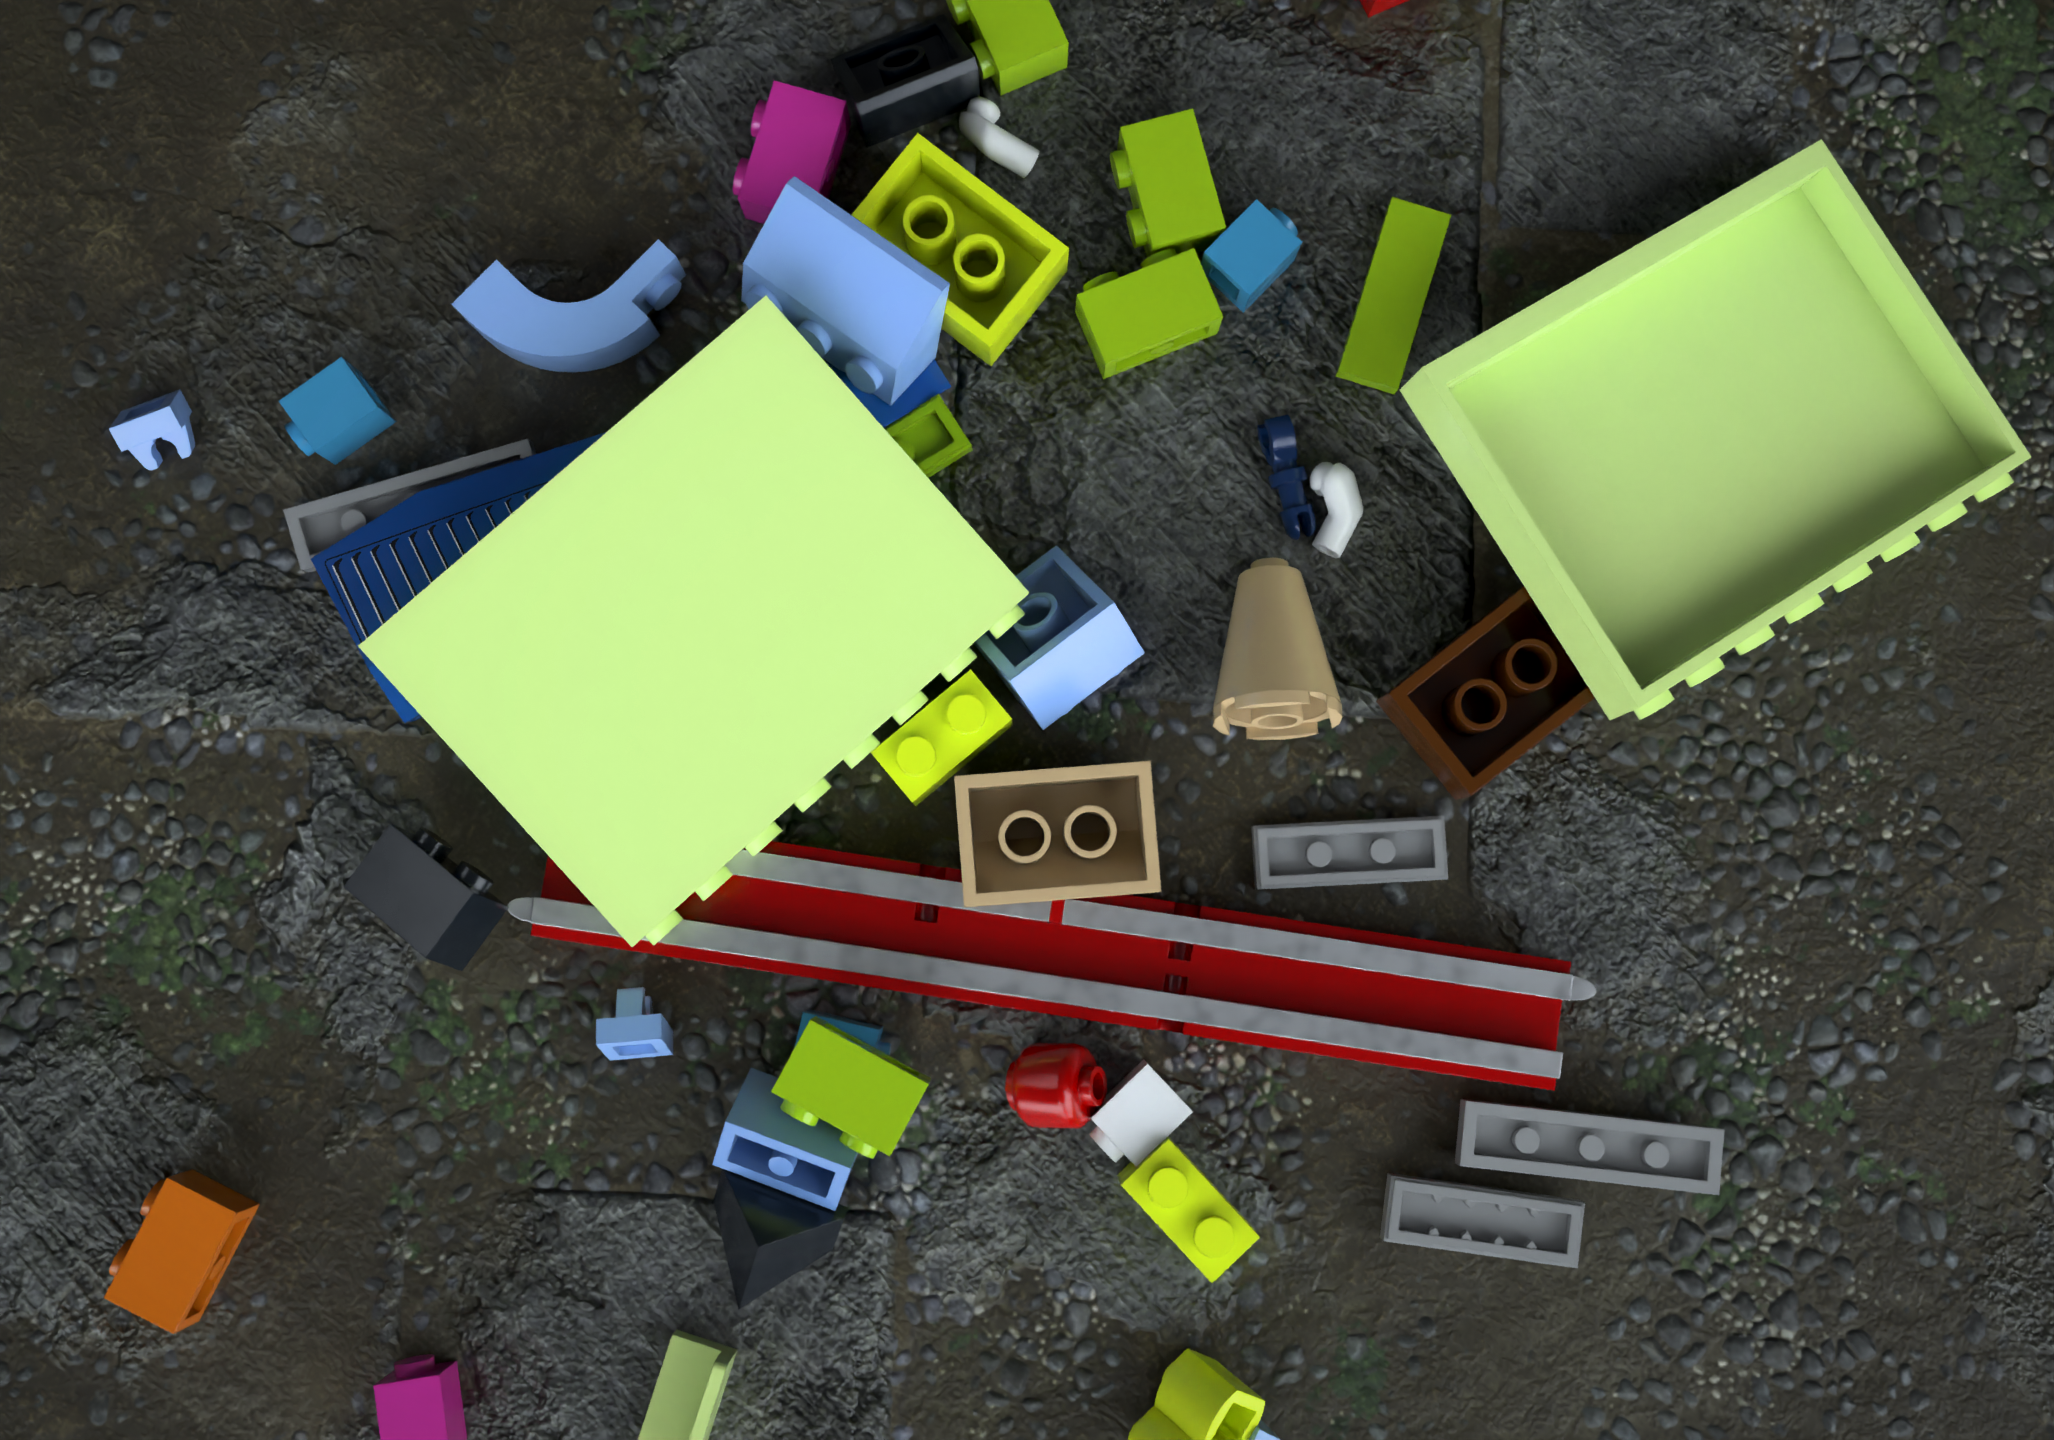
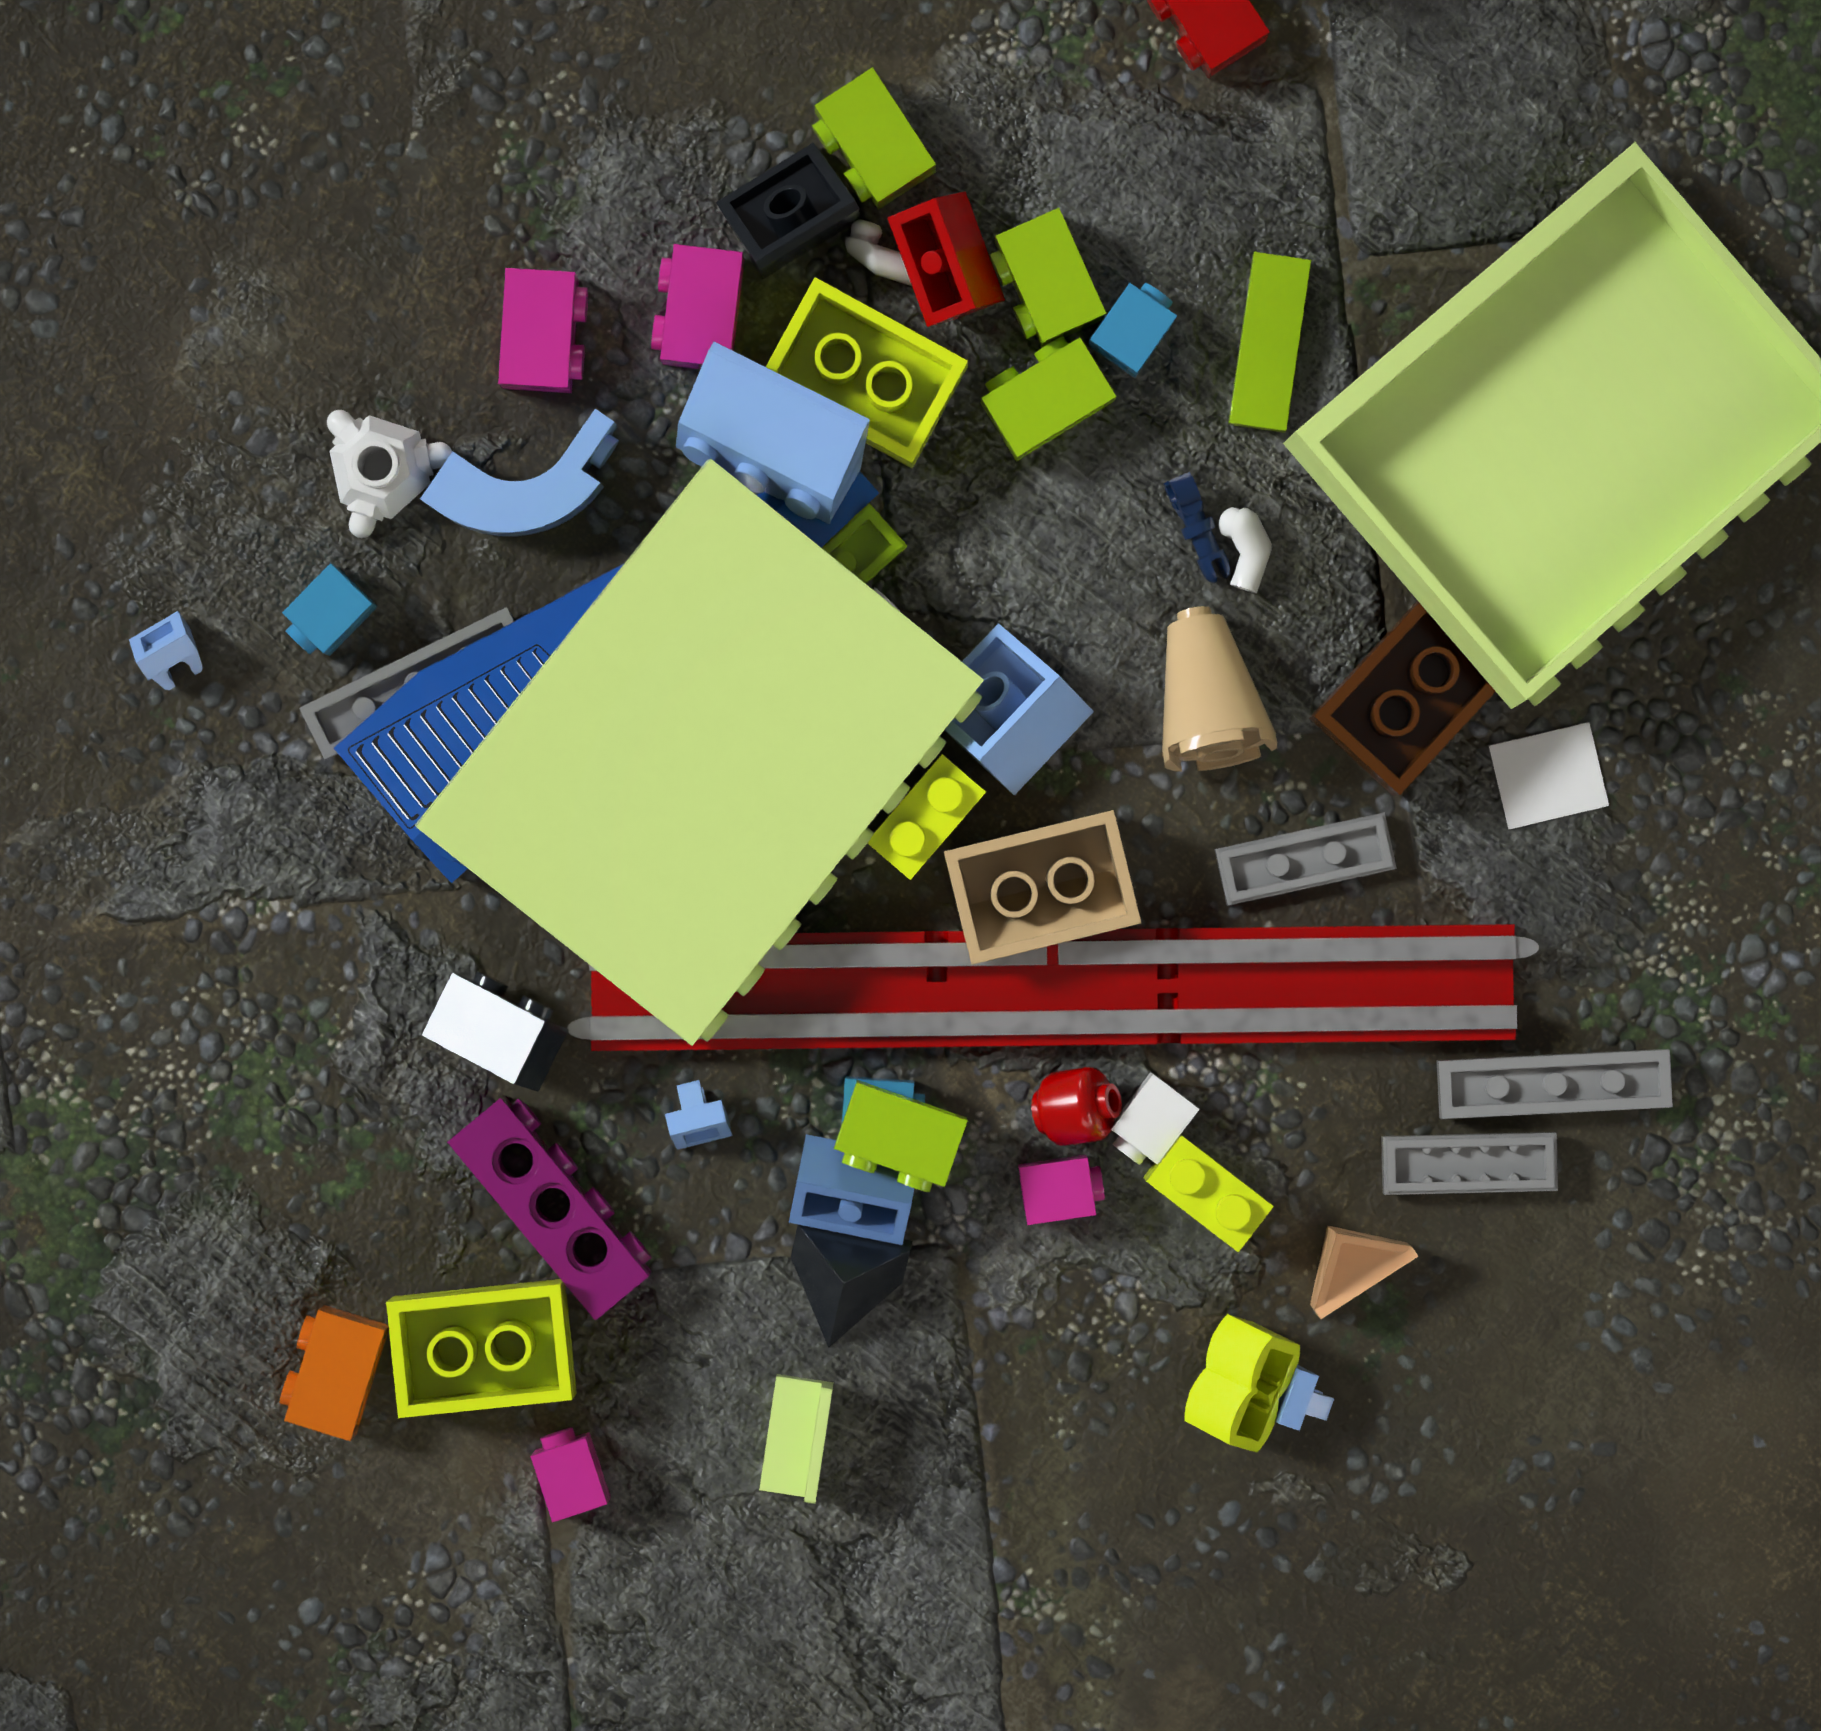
camera: 10 degrees left, 5 degrees up
none -> white rock [327,410,452,538]
none -> neon yellow brick [386,1279,577,1418]
none -> magenta brick [447,1095,652,1321]
none -> dark pink brick [498,268,588,393]
none -> red brick [887,191,1005,327]
none -> dark pink brick [1018,1155,1105,1225]
none -> light nougat slope [1310,1225,1418,1319]
none -> white sticker [1489,722,1609,830]

